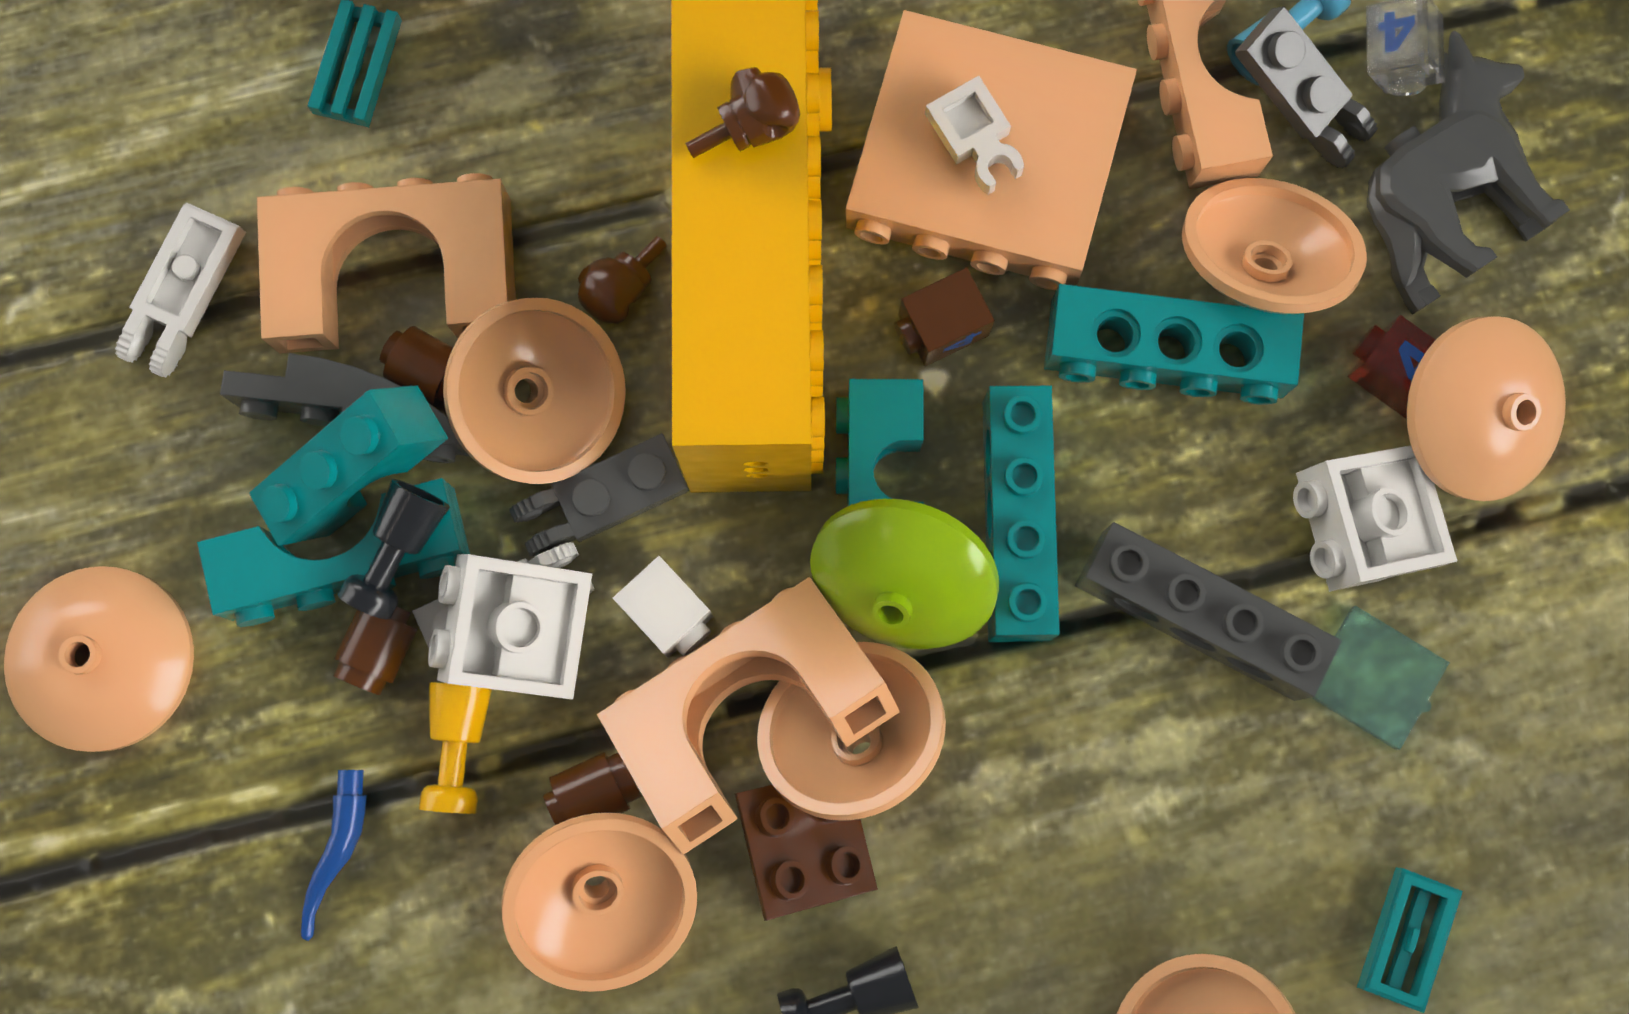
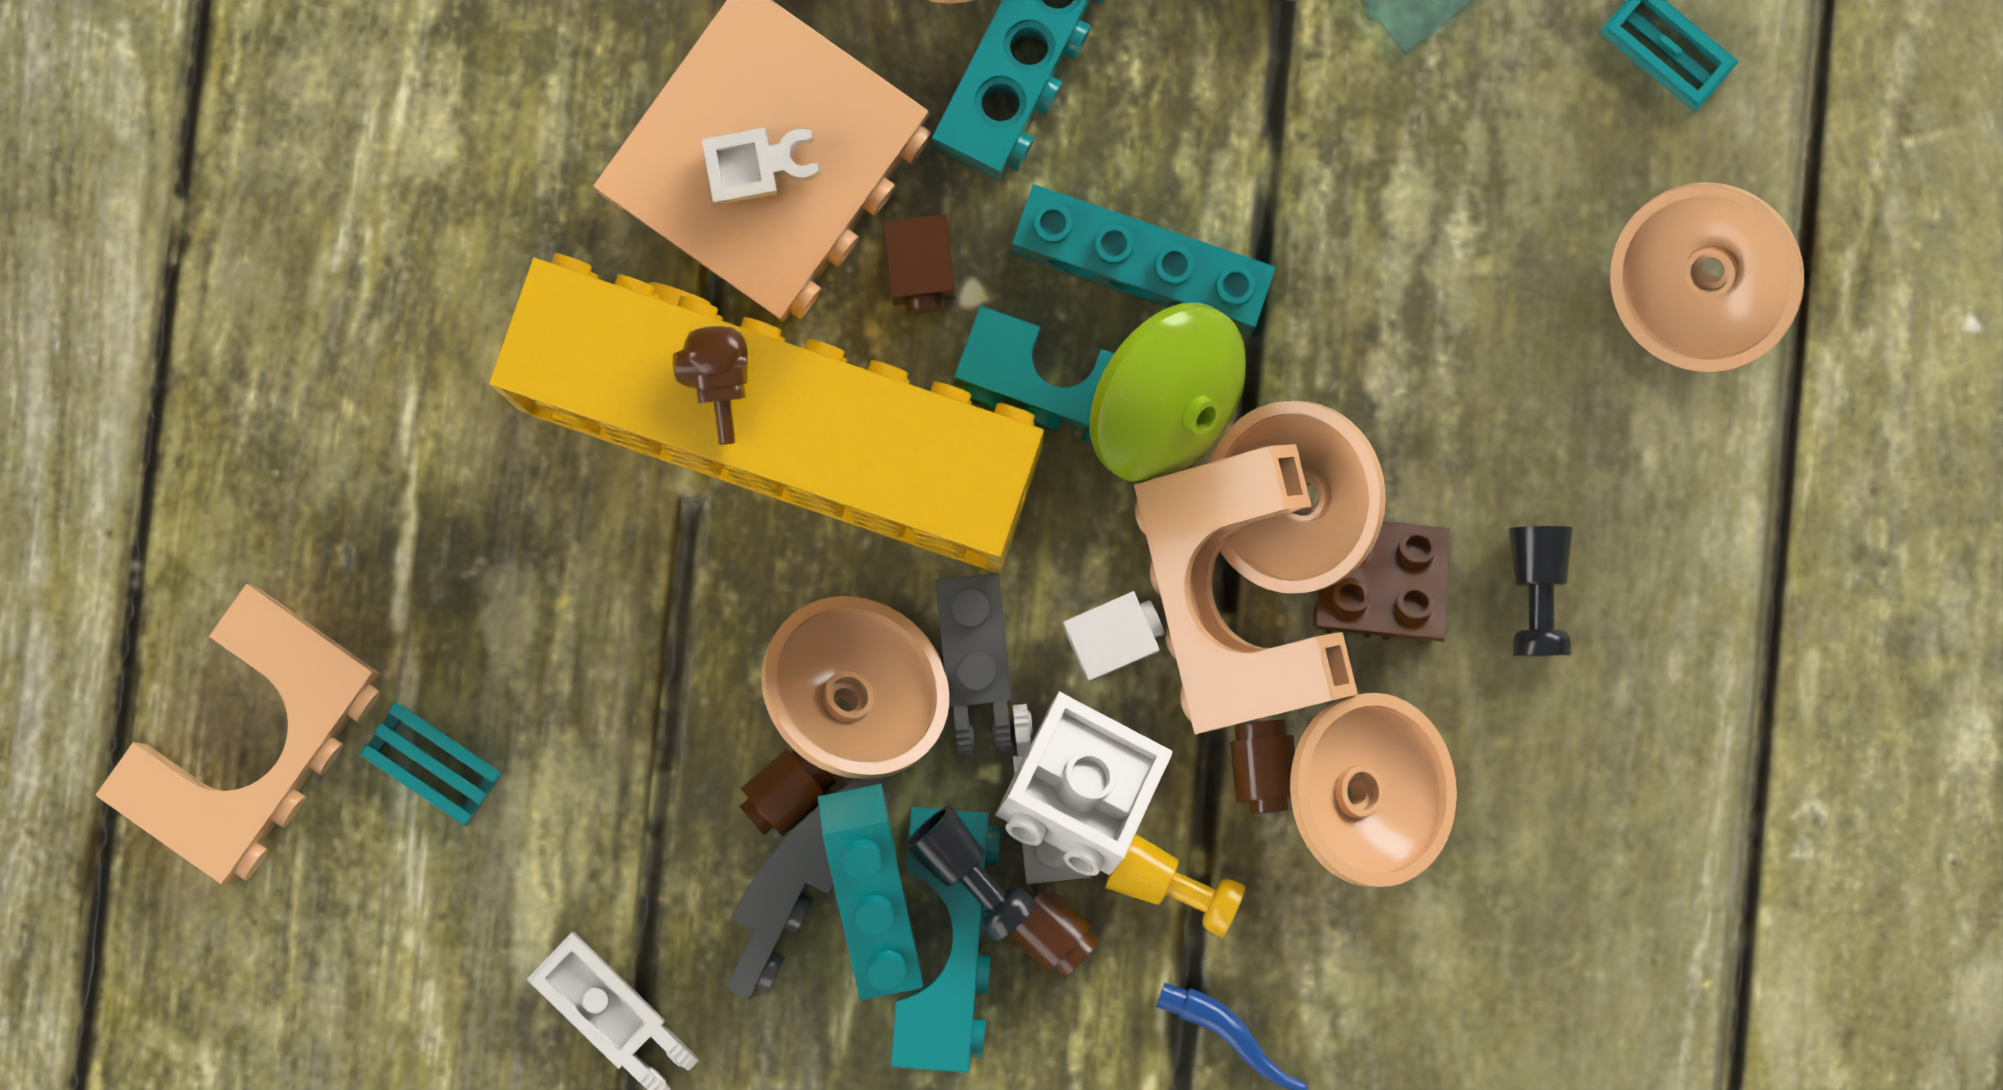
camera: 70 degrees left, 5 degrees up
light nougat arch [257,173,516,354] -> none
reddish brown piece [578,236,667,324] -> none
dark grey brick [1075,522,1342,701] -> none

